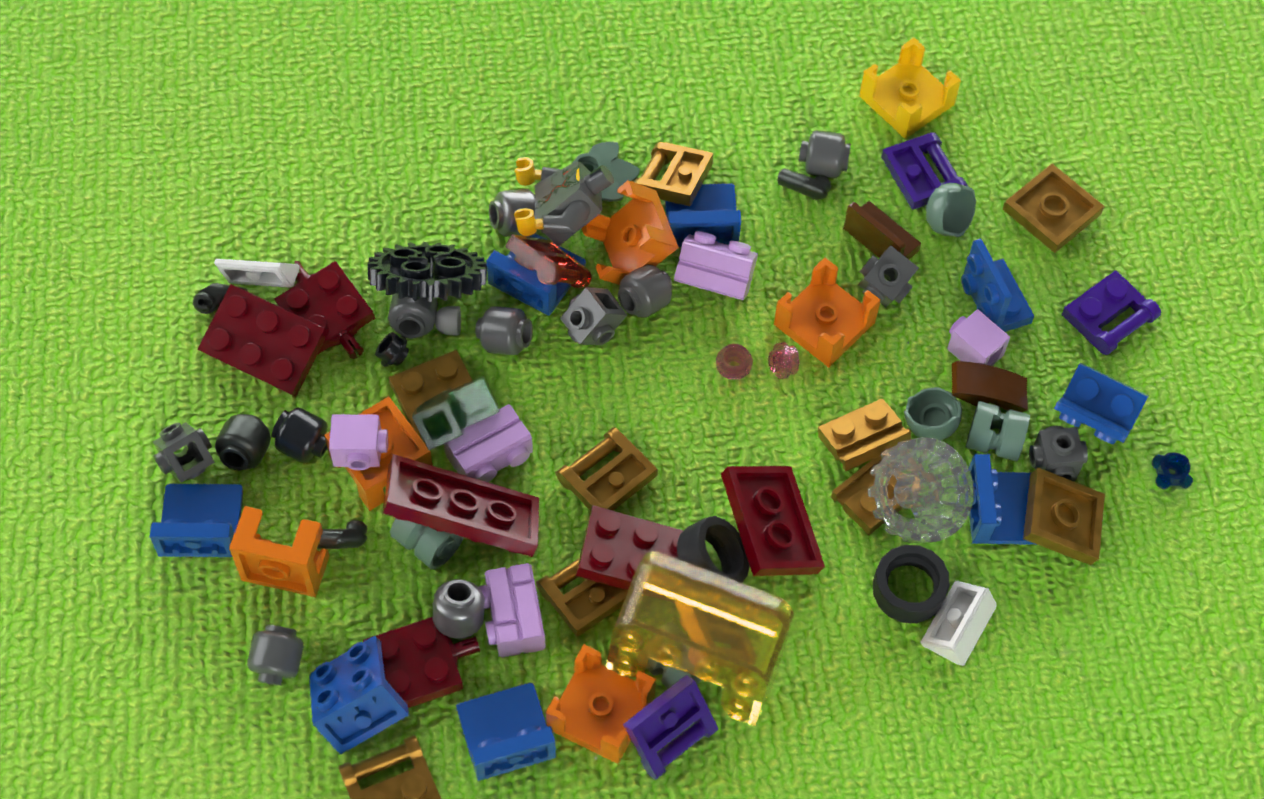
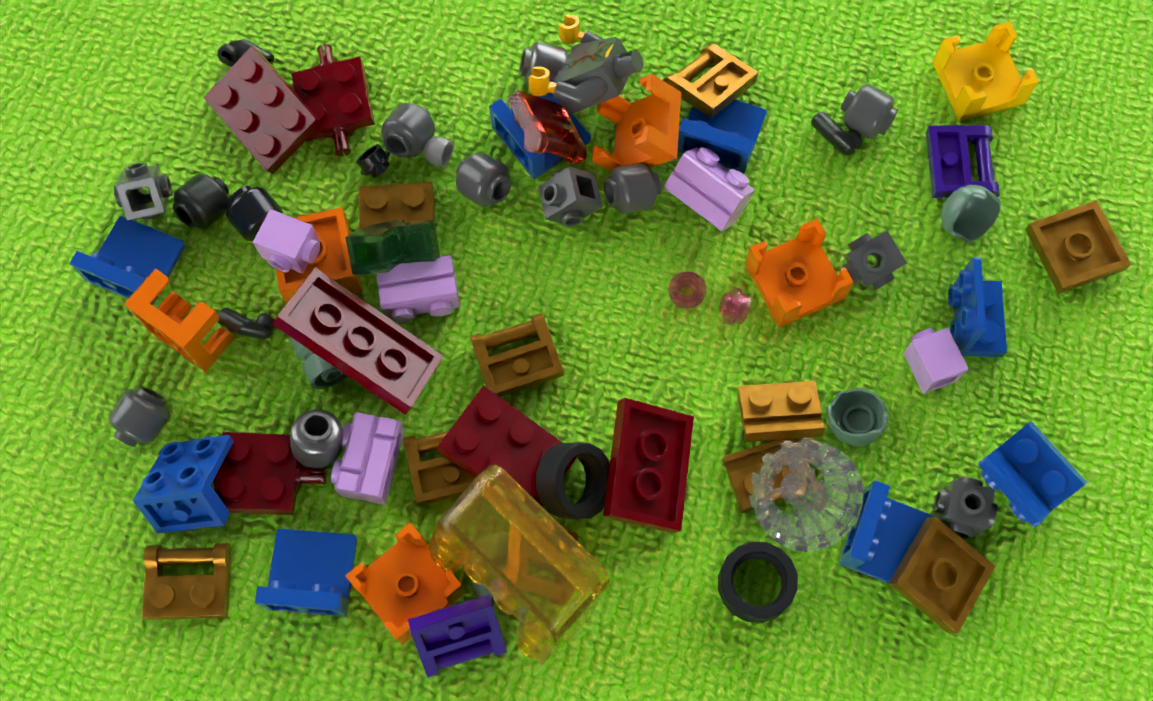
camera: 25 degrees right, 10 degrees up
white slope [214,259,300,288] -> none
black gear [368,242,487,302] -> none
sand green plate [572,142,640,201] -> none
reddish brown panel [843,201,921,259] -> none
white slope [920,581,997,666] -> none
reddish brown slope [952,361,1028,413] -> none
sand green wheel [966,401,1030,462] -> none
dark purple plate [1062,270,1161,355] -> none
clear blue plate [1151,452,1193,489] -> none

